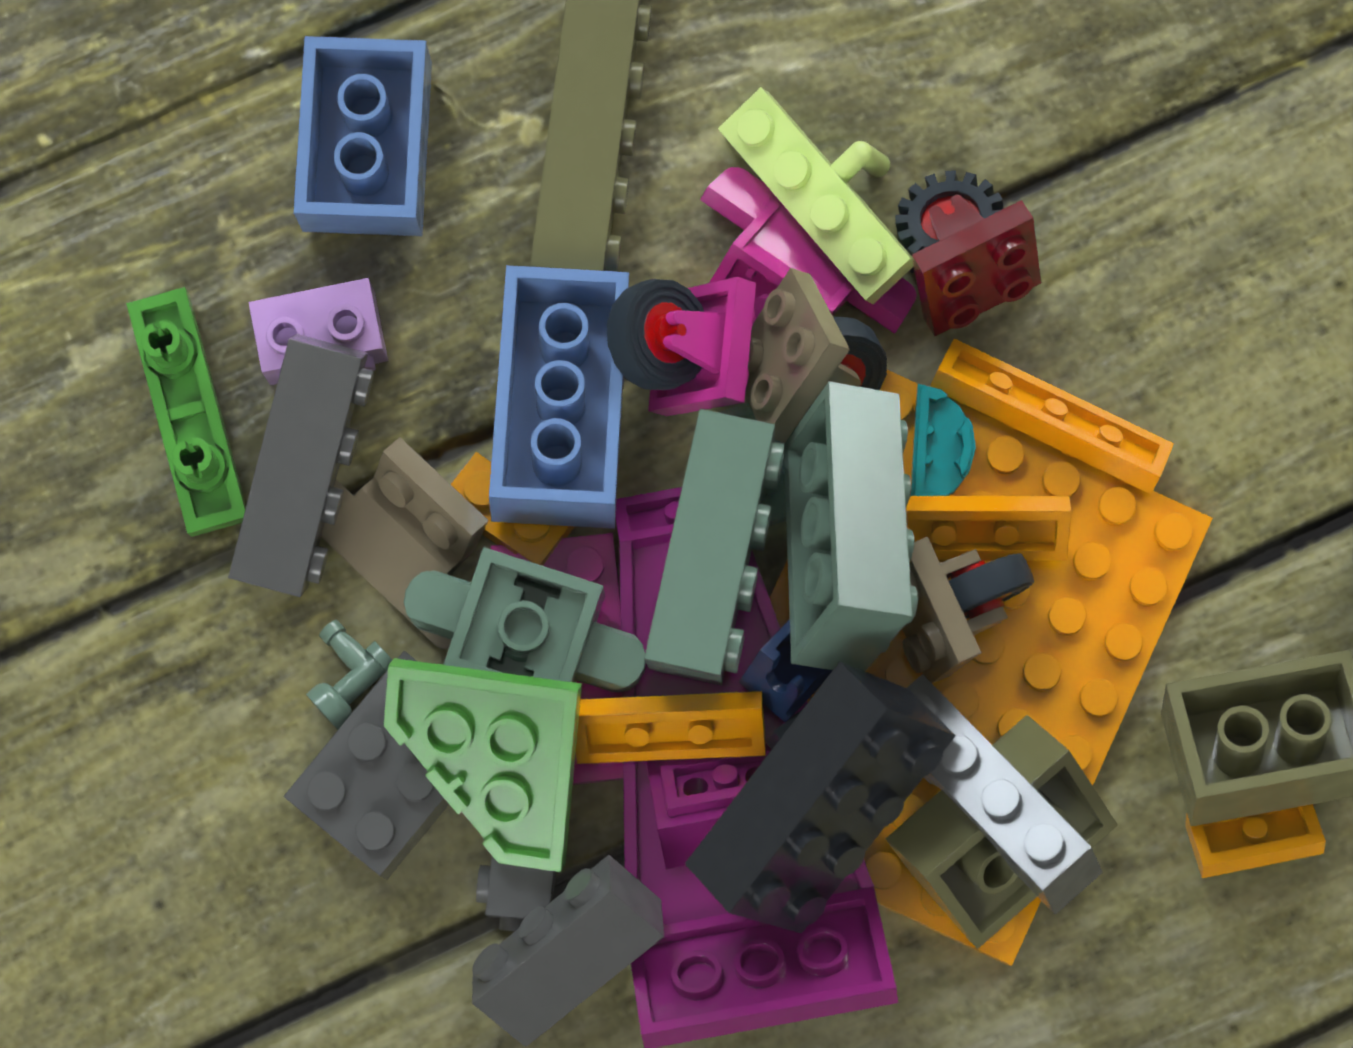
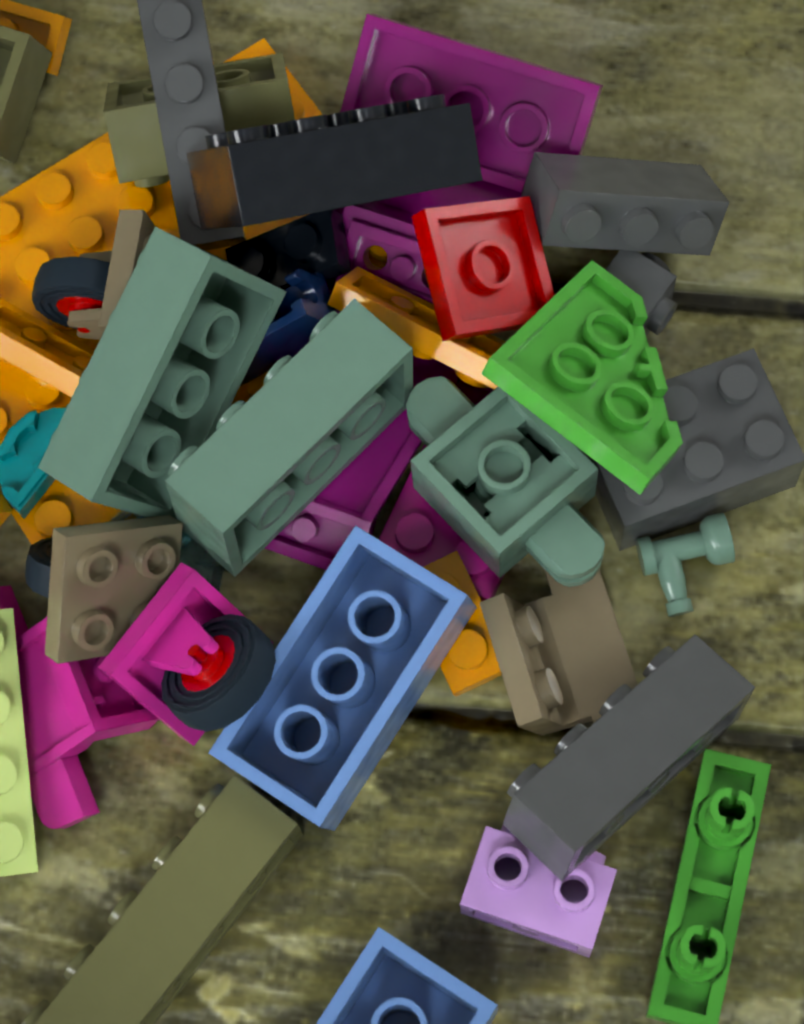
camera: 145 degrees left, 10 degrees down
none -> red plate [411,196,555,341]

